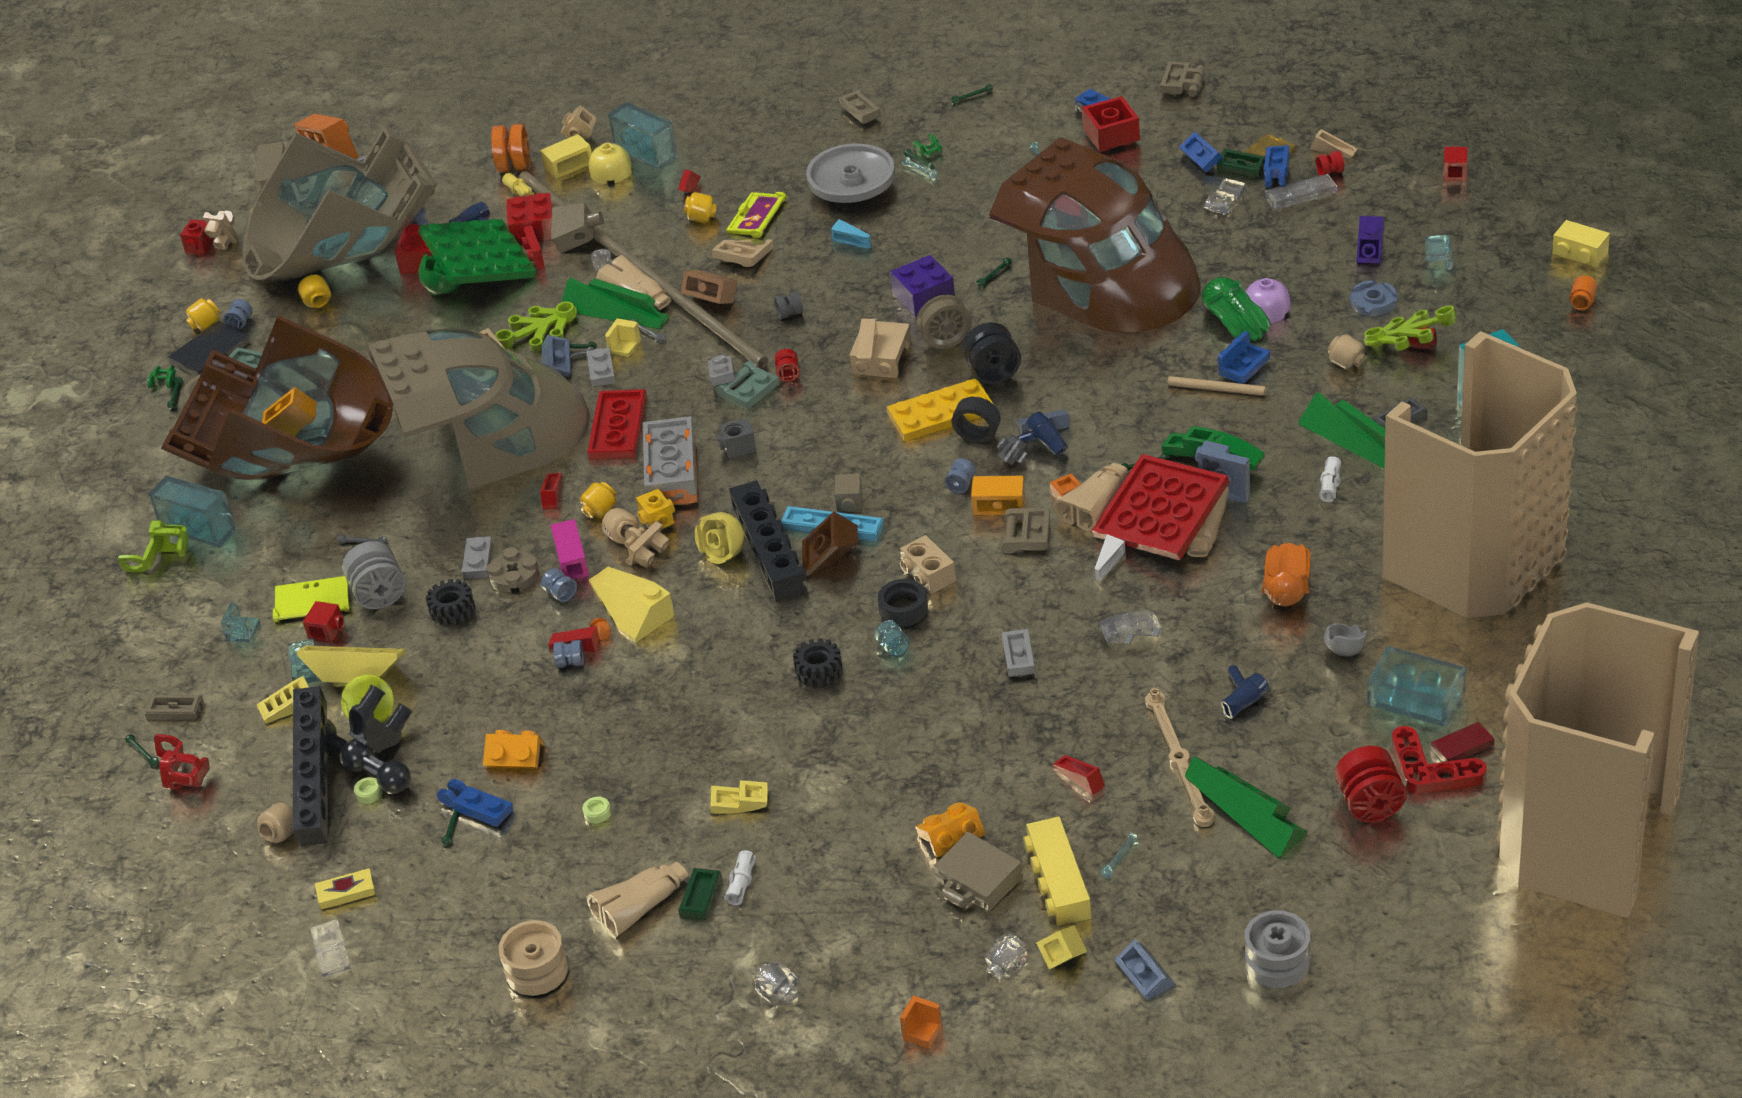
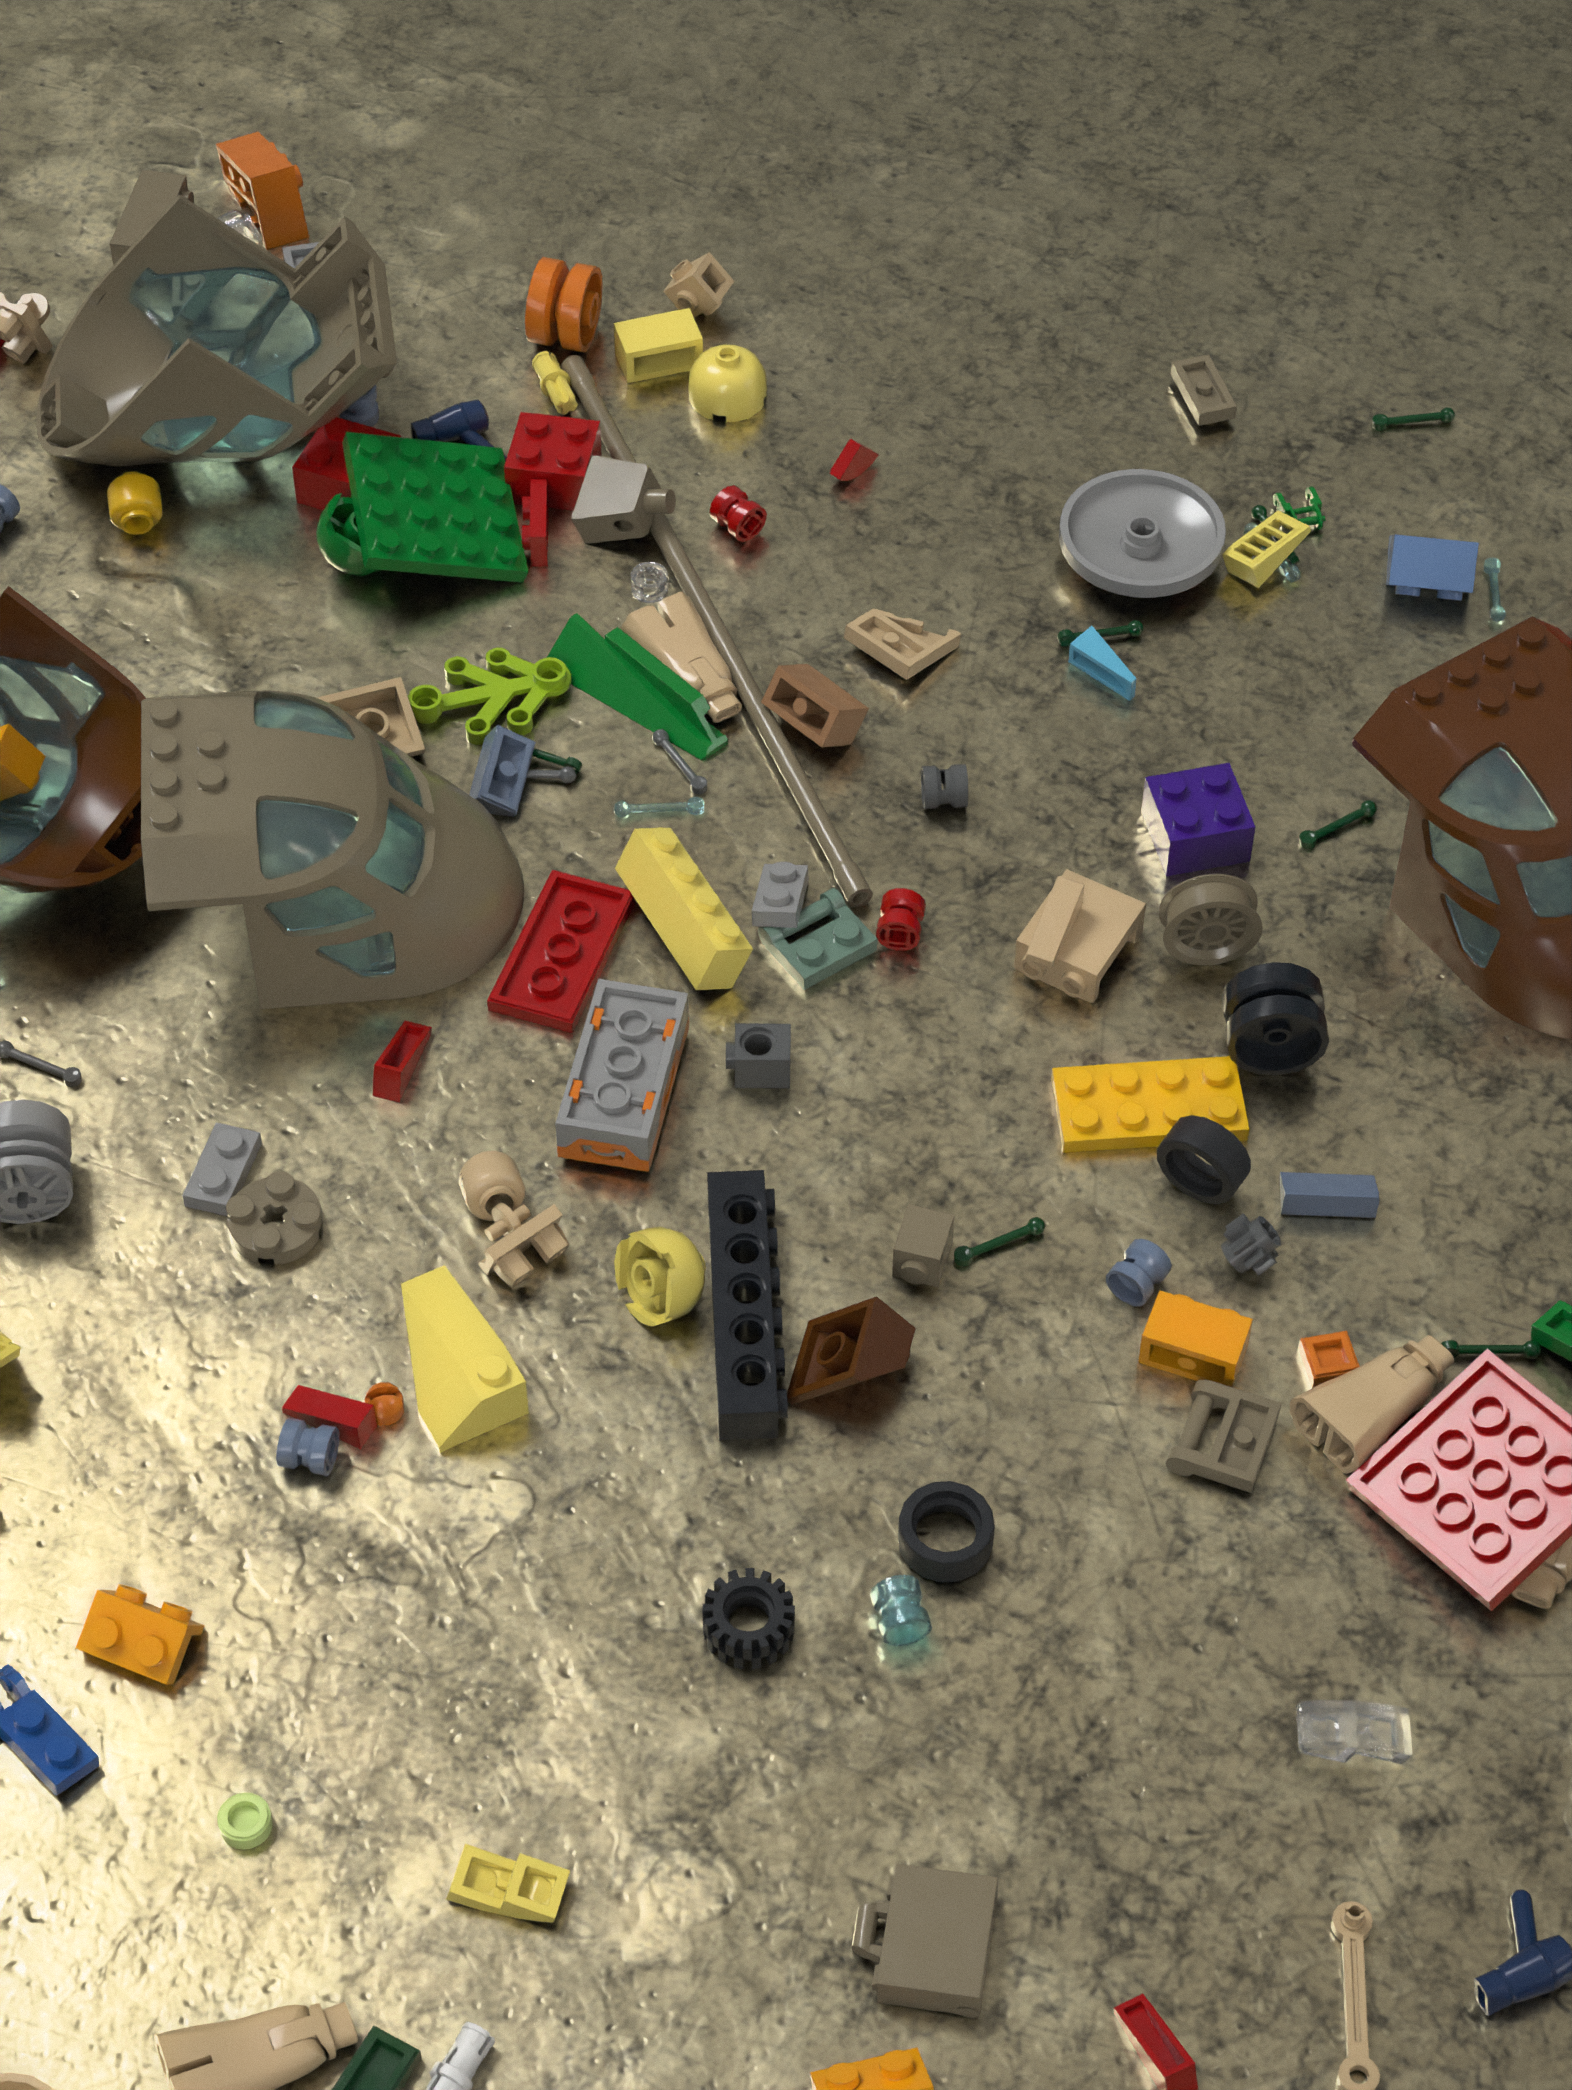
camera: 10 degrees right, 10 degrees up
black tyre [426,579,475,625] -> none
sand blue wheel [541,568,577,602] -> none
dark pink brick [551,519,589,580] -> none
yellow head [580,482,617,519] -> none
light grey plate [586,347,615,387] -> none
light yellow panel [605,319,641,357] -> none
clear light blue brick [608,102,678,170] -> none
yellow brick [636,489,675,529] -> none
yellow head [684,192,717,223] -> none
door [726,192,787,238] -> none
medium azure tile [781,506,884,542] -> none
tan brick [900,535,956,594] -> none
light grey plate [1001,629,1035,677] -> none
dark blue piece [1016,411,1068,455] -> none
white piece [1095,535,1125,582] -> none
none -> clear light blue hinge [613,797,704,818]
none -> light yellow brick [615,827,753,991]
none -> red wheel [710,485,767,542]
none -> dark tan piece [851,1864,998,2018]
none -> dark green hinge [954,1217,1045,1267]
none -> dark green hinge [1057,620,1144,647]
none -> light yellow slope [1222,510,1311,588]
none -> medium blue slope [1386,534,1479,601]

